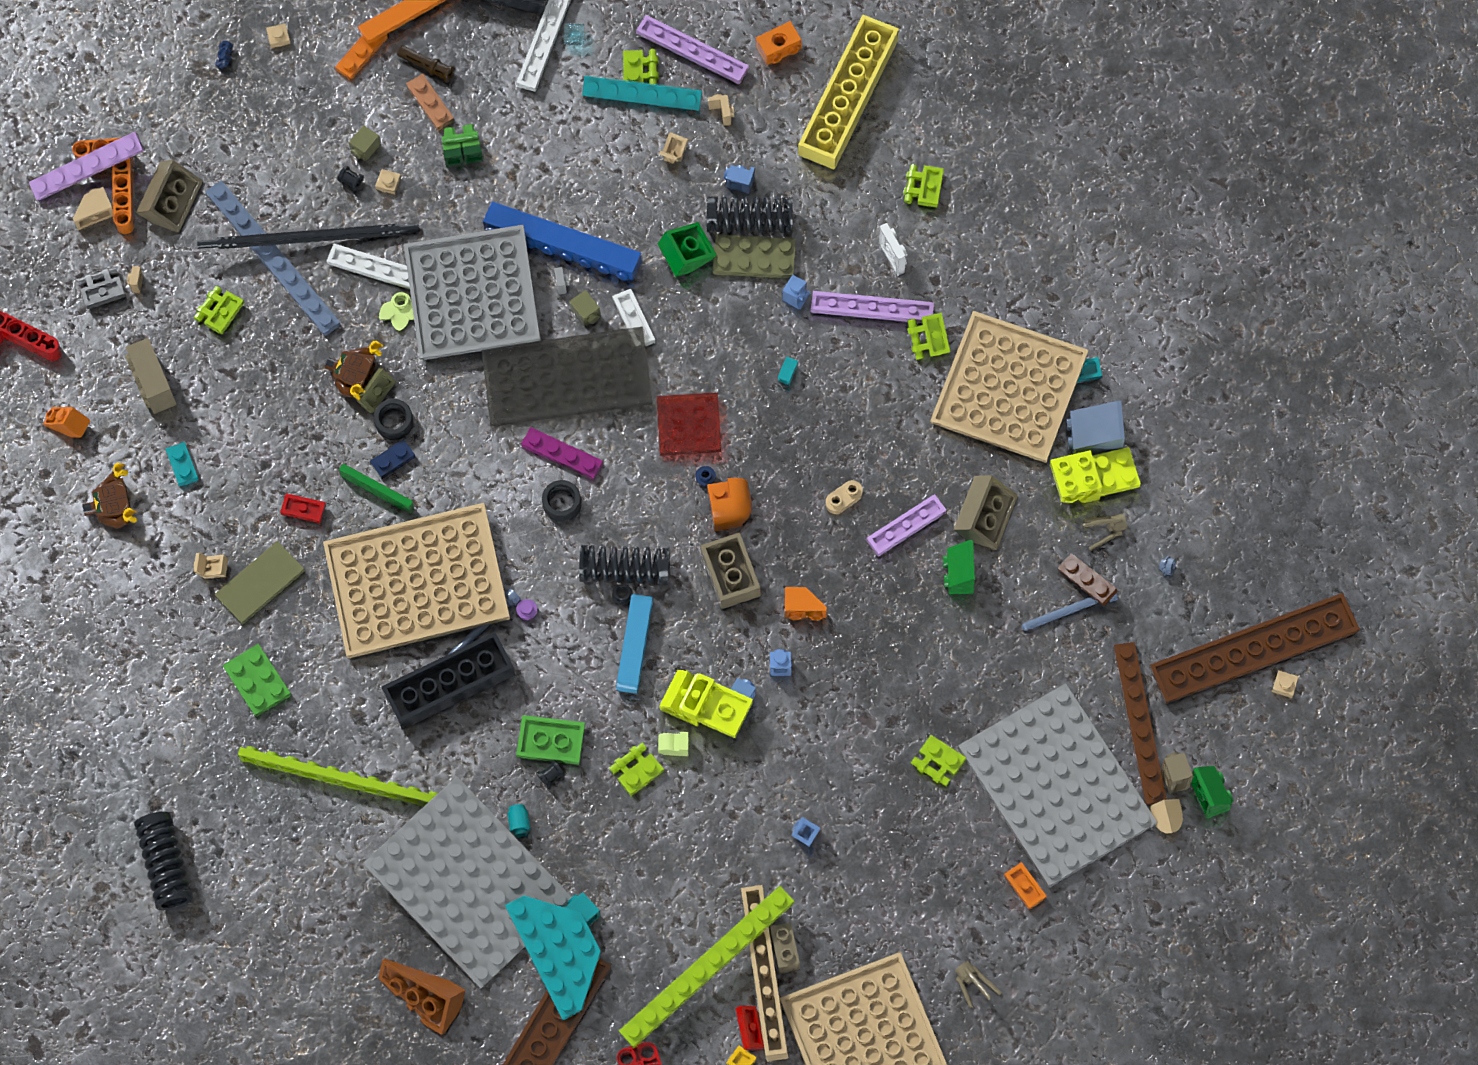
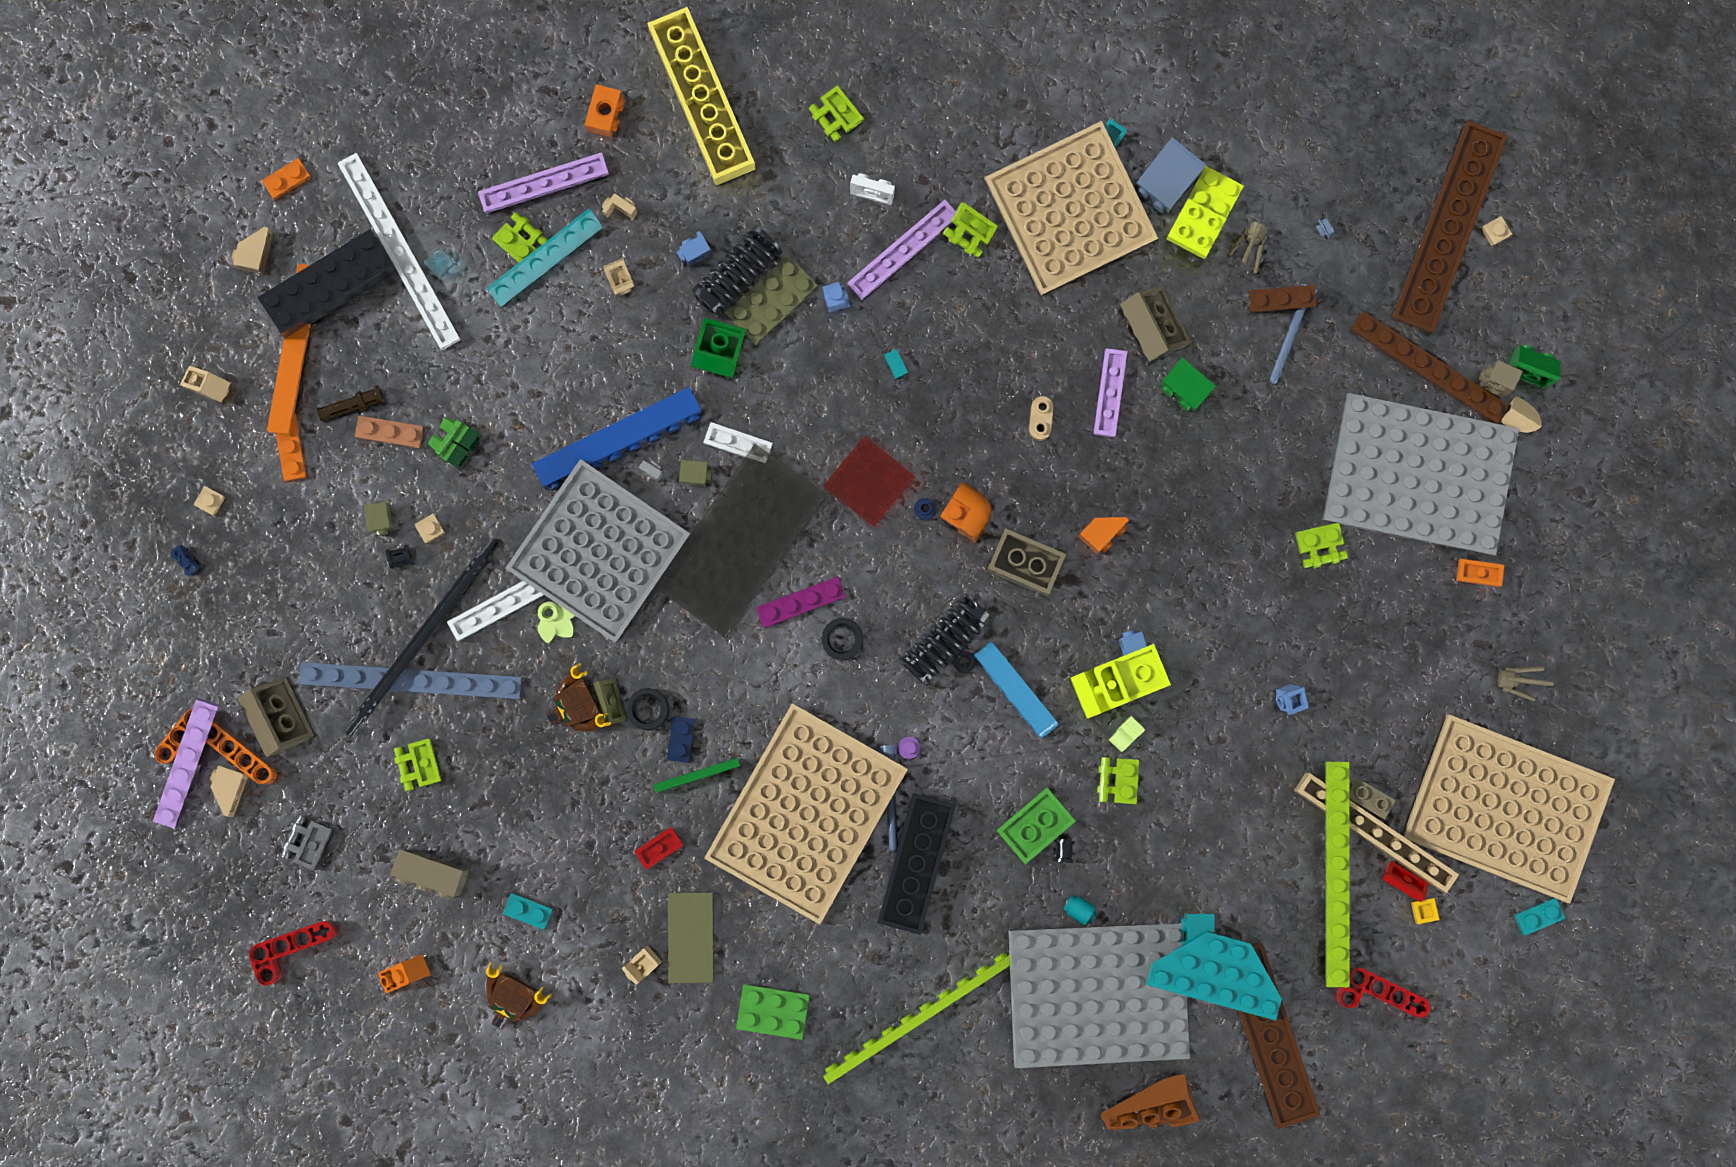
camera: 55 degrees left, 15 degrees up
tan plate [127,266,144,293] -> none
medium blue brick [770,649,791,676] -> none

